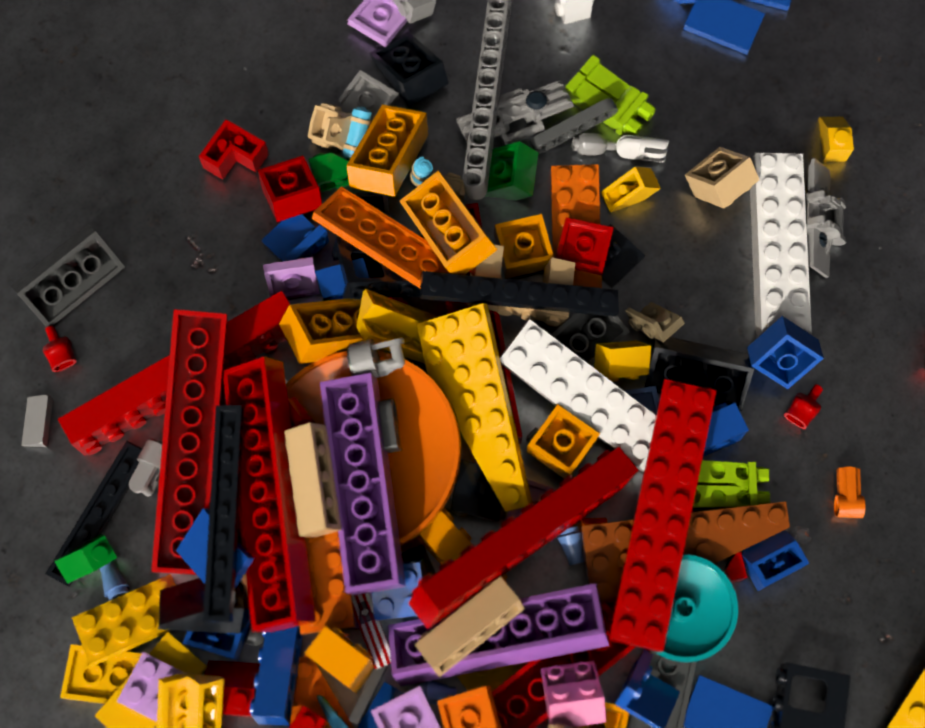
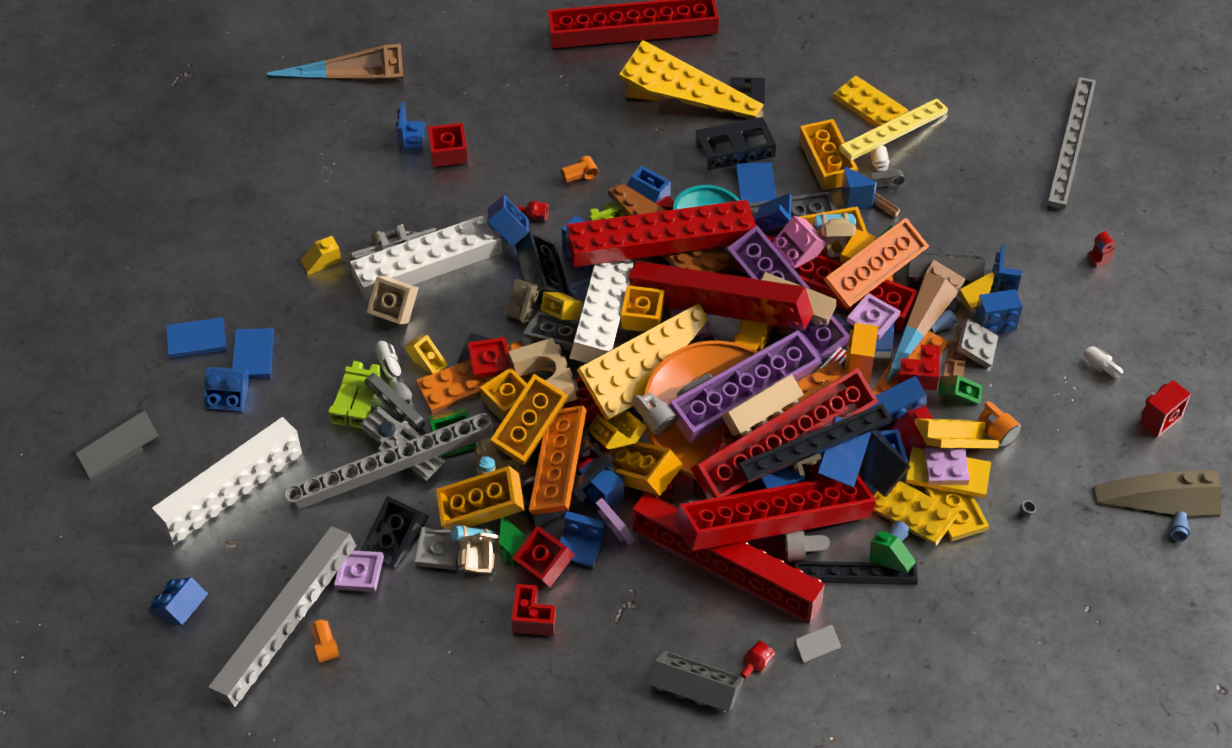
camera: 115 degrees left, 20 degrees down
black plate [420,271,619,317] -> none

